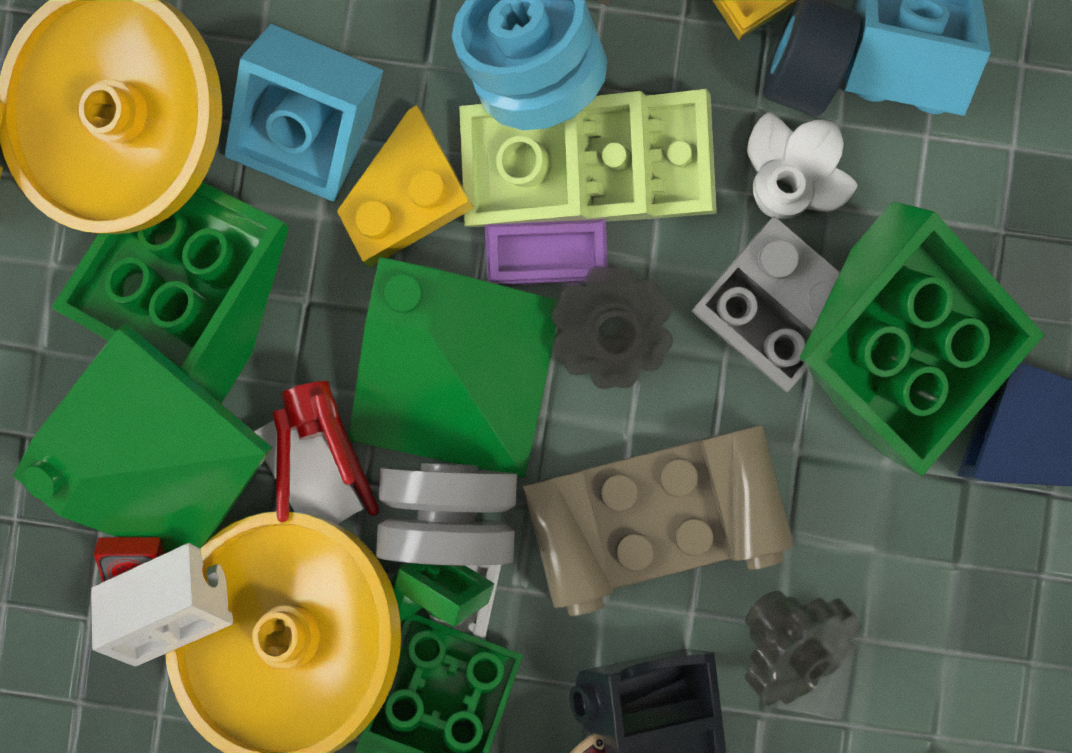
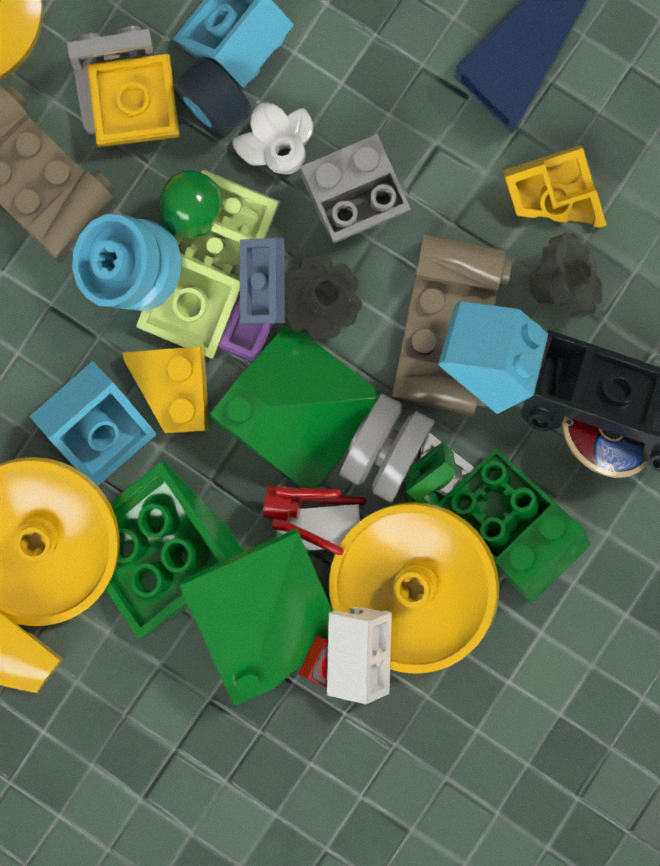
camera: 65 degrees left, 5 degrees down
green slope [799,201,1045,477] -> none
none -> green hair [157,170,223,239]
none -> sand blue plate [240,238,285,324]
none -> medium azure slope [438,301,548,414]
none -> yellow slope [502,145,607,228]

